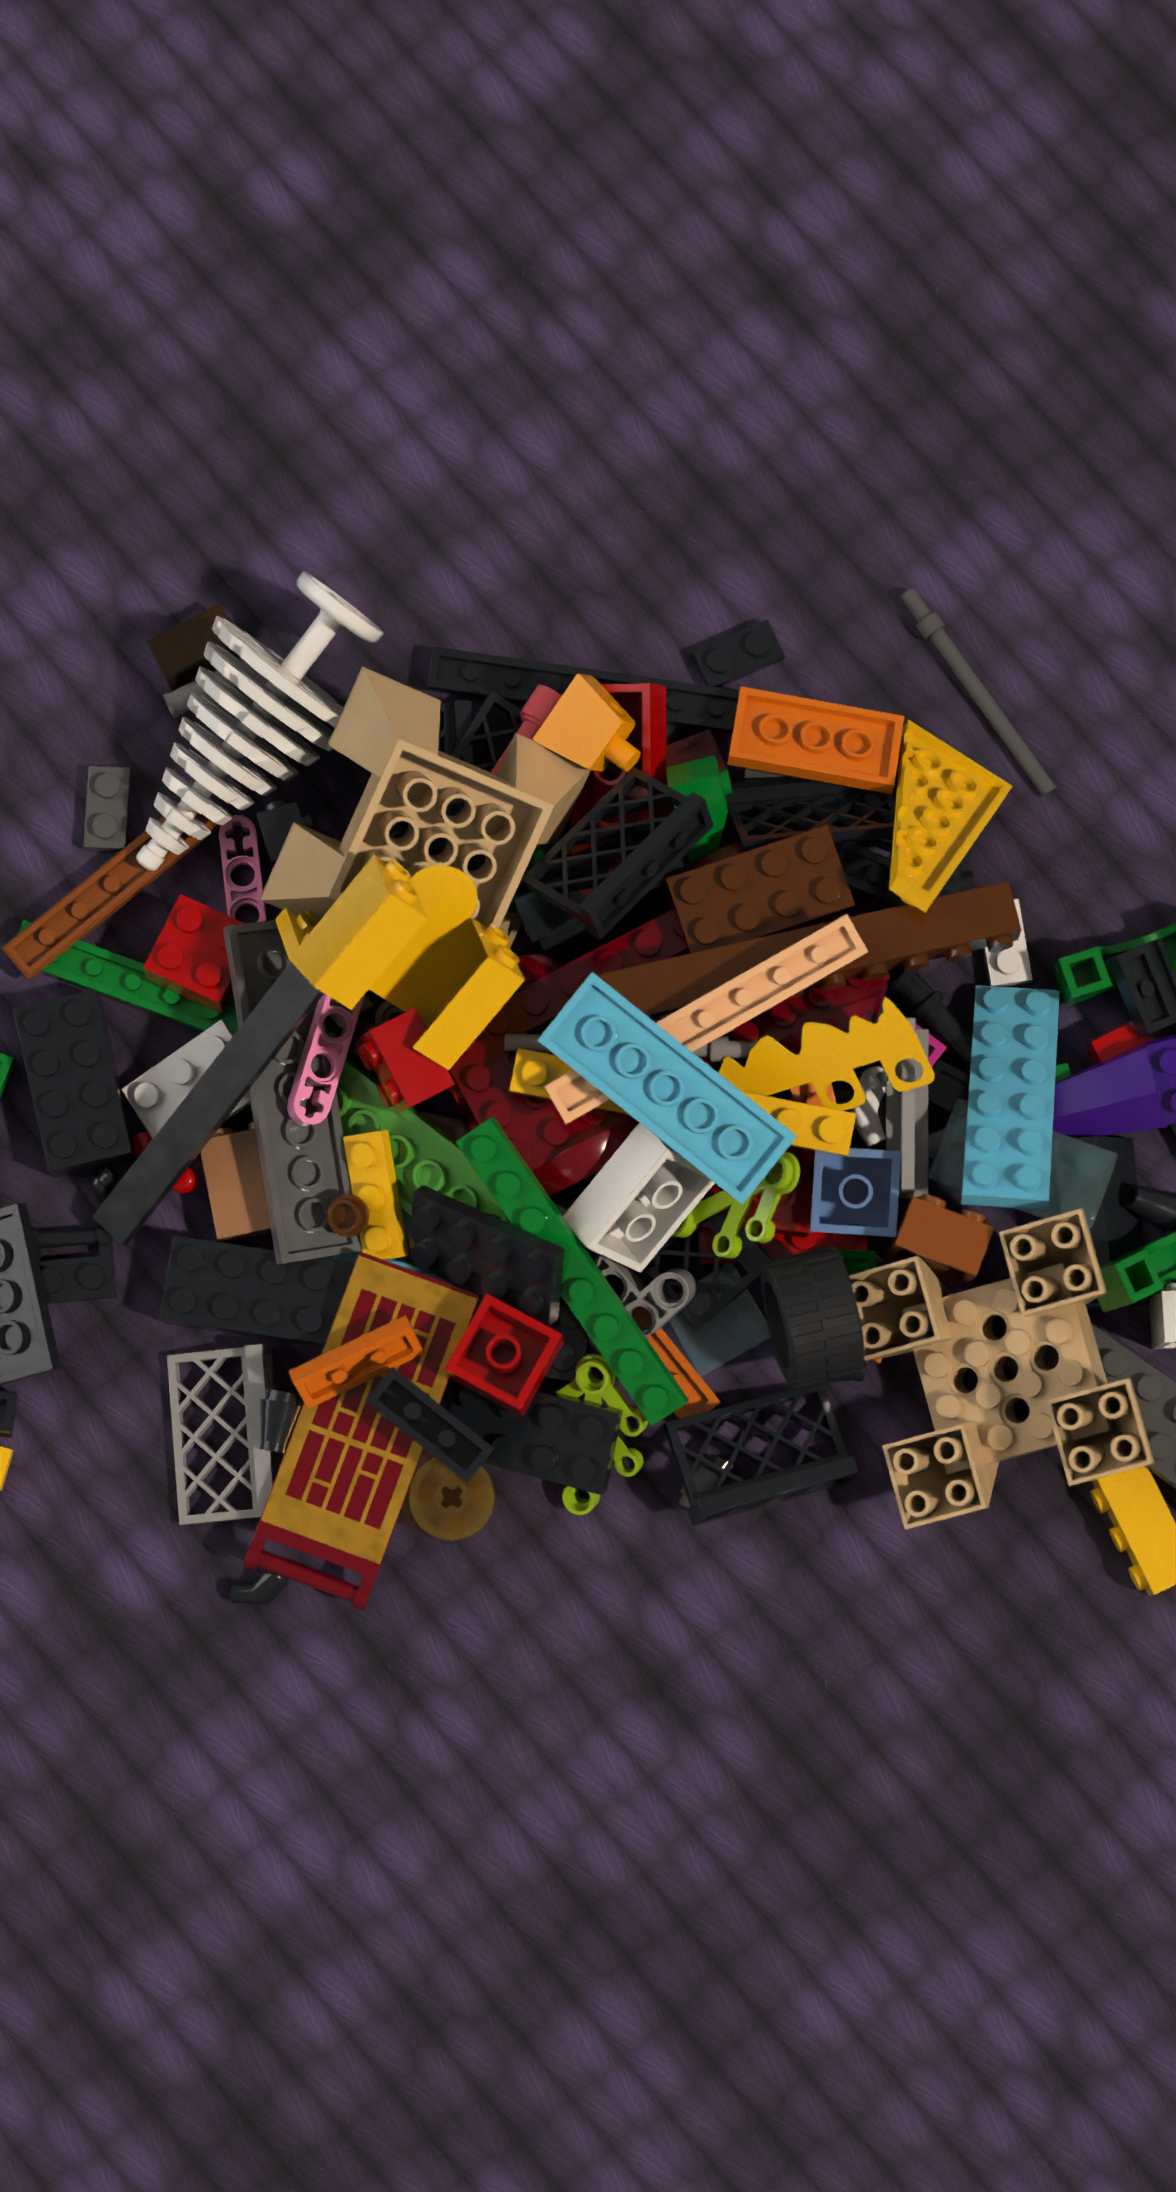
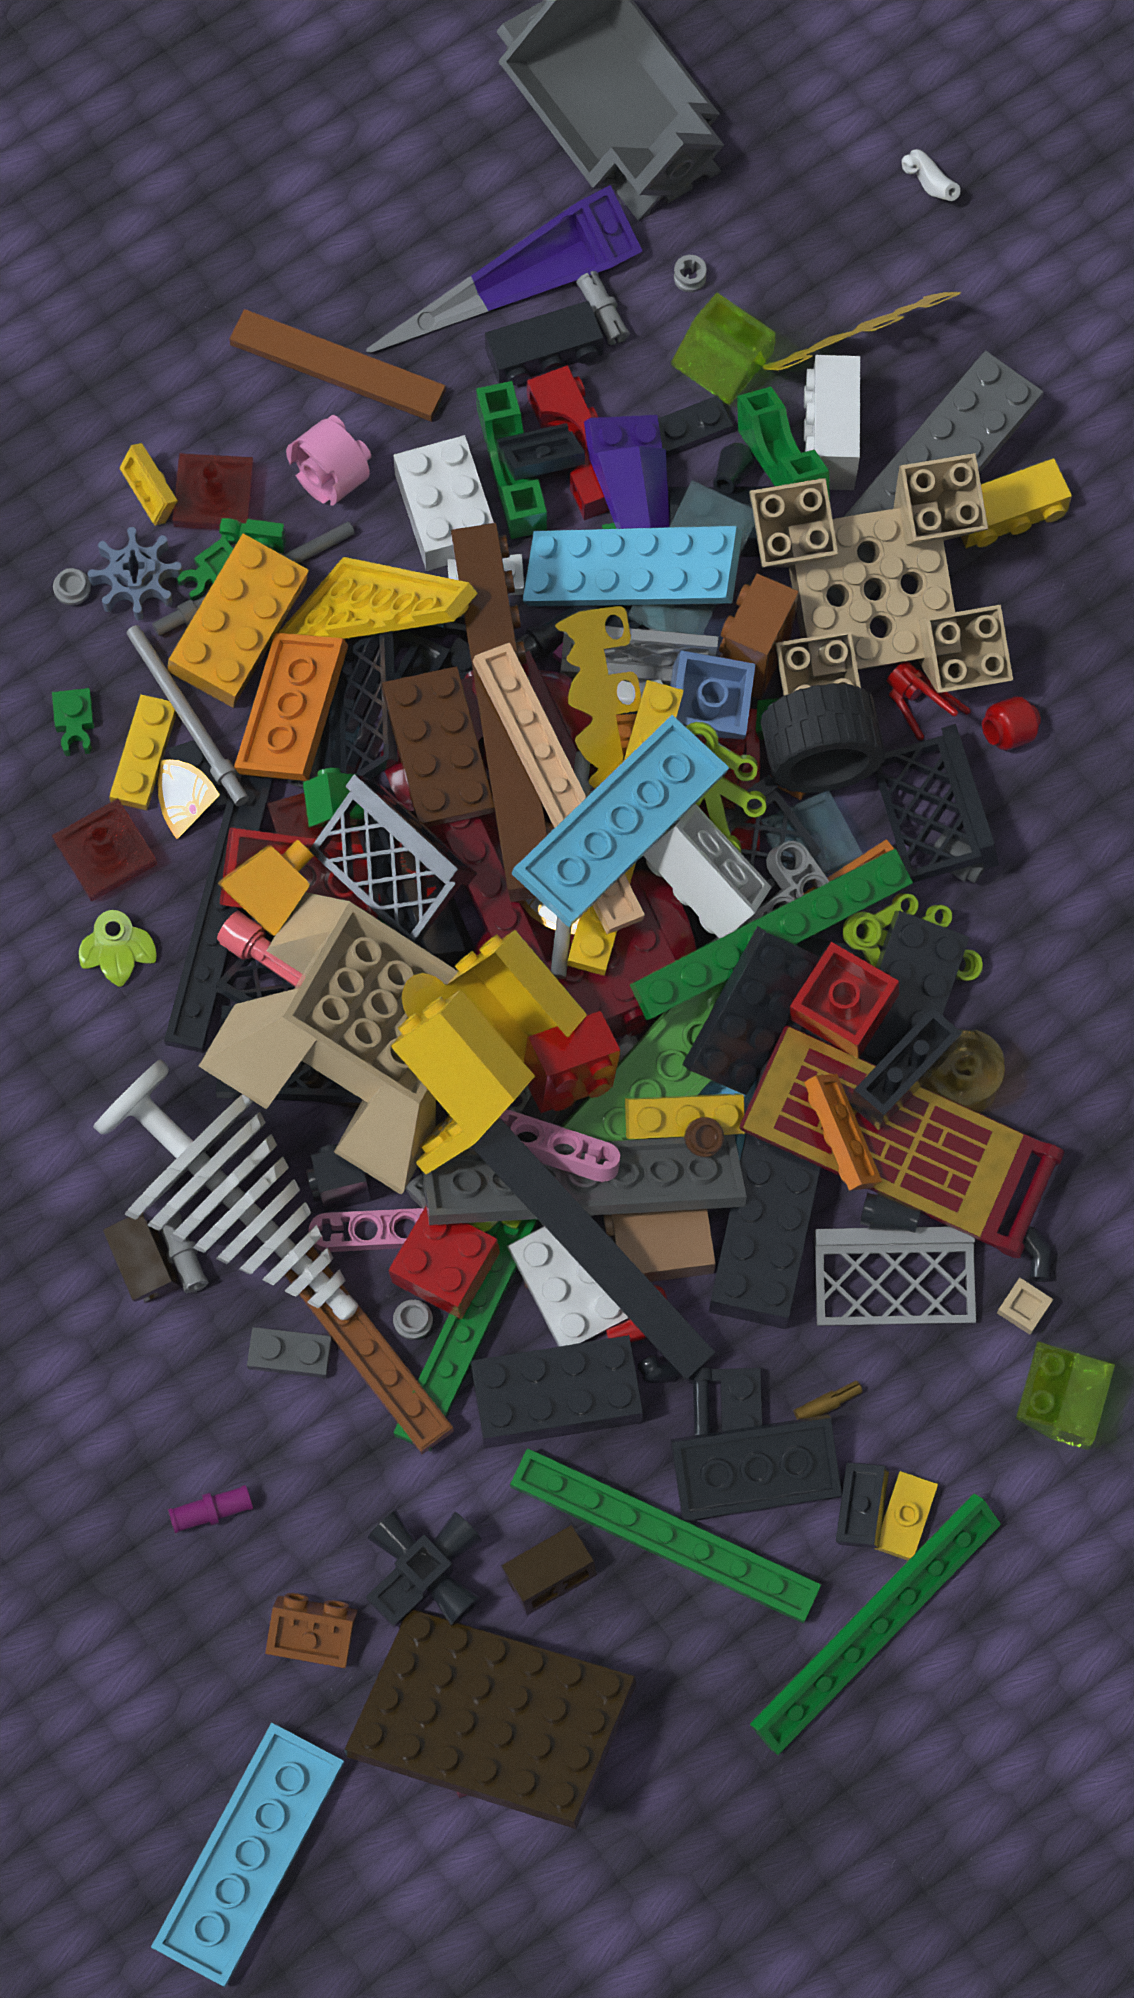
camera: 85 degrees left, 10 degrees down
none -> green plate [52,688,94,756]
none -> clear red plate [52,798,157,902]
none -> light grey plate [53,568,91,605]
none -> lime plate [79,910,157,987]
none -> sand blue gear [87,527,183,621]
none -> yellow plate [109,694,177,811]
none -> yellow plate [119,443,178,526]
none -> light grey bar [126,625,249,806]
none -> sticker [158,760,220,839]
none -> light orange brick [167,534,309,708]
none -> clear red plate [173,453,254,529]
none -> green plate [177,537,233,601]
none -> green plate [219,518,286,553]
none -> bright pink brick [286,415,371,505]
none -> light grey plate [393,1300,433,1340]
none -> white brick [394,435,494,571]
none -> pearl gold piece [793,1381,863,1419]
none -> red plant [887,661,971,741]
none -> red head [982,696,1041,751]
none -> tan plate [997,1278,1053,1335]
none -> clear neon green slope [1016,1341,1115,1450]

